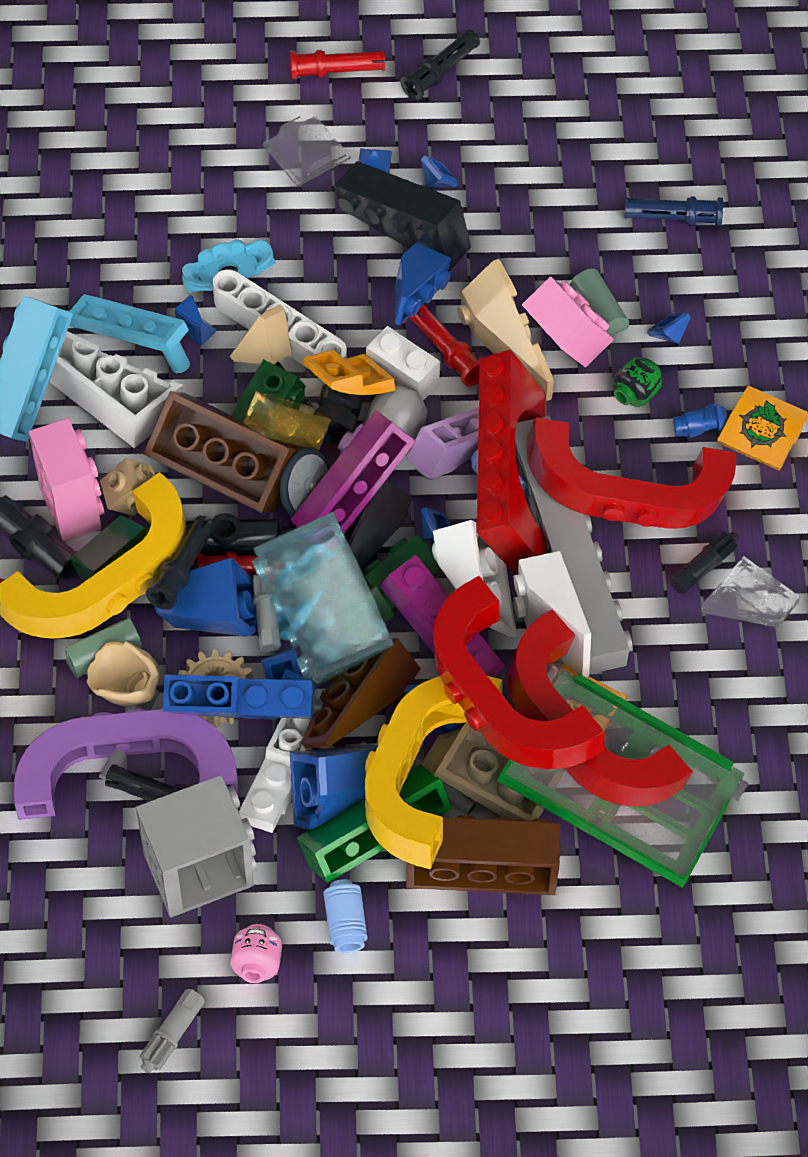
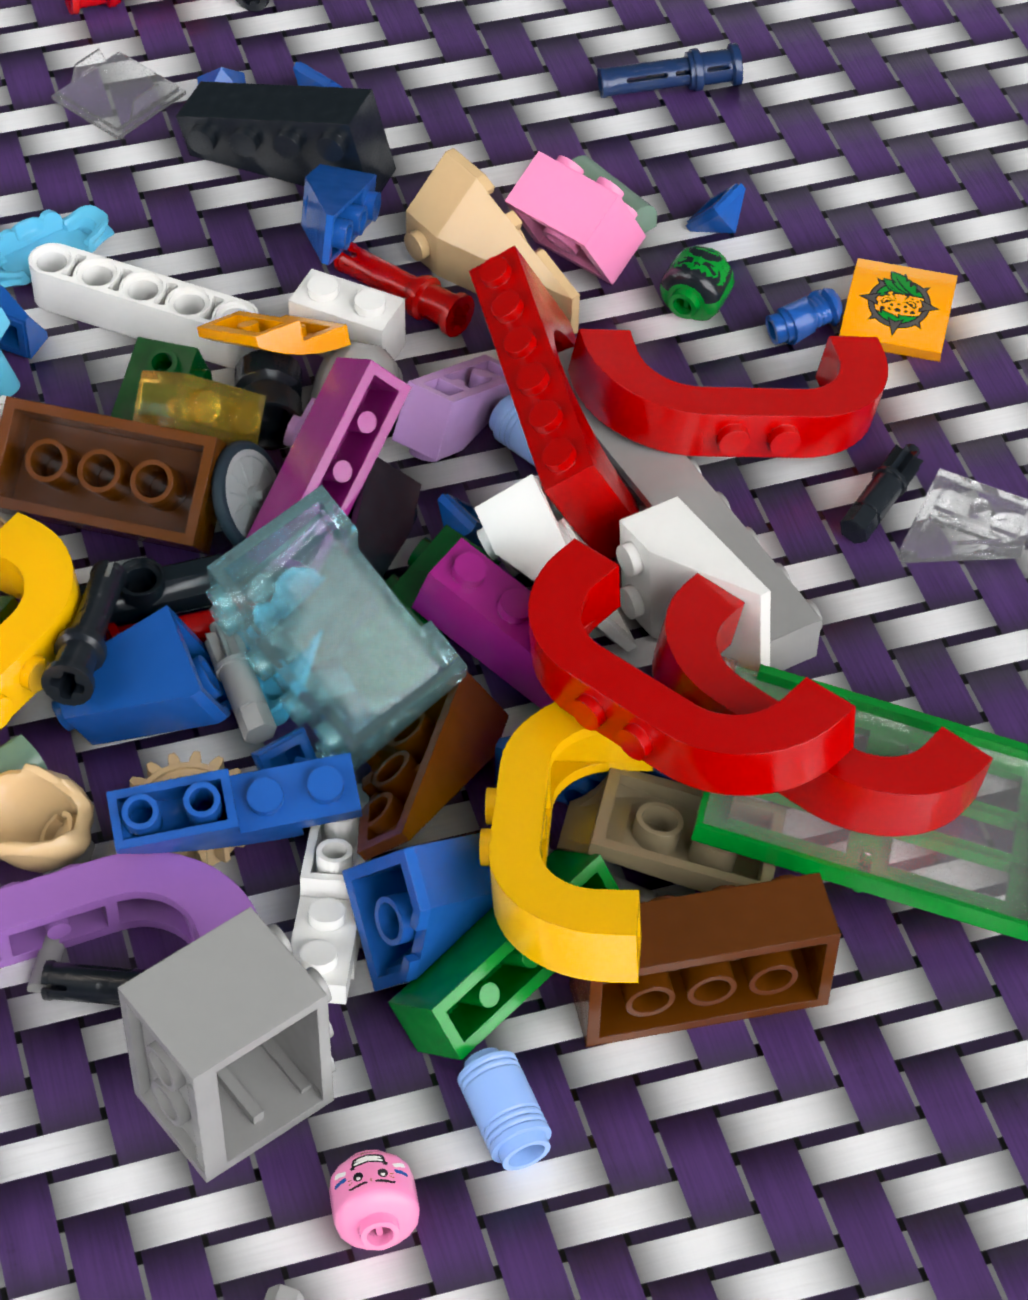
camera: 15 degrees left, 10 degrees down
tan slope [230,304,292,364] -> none

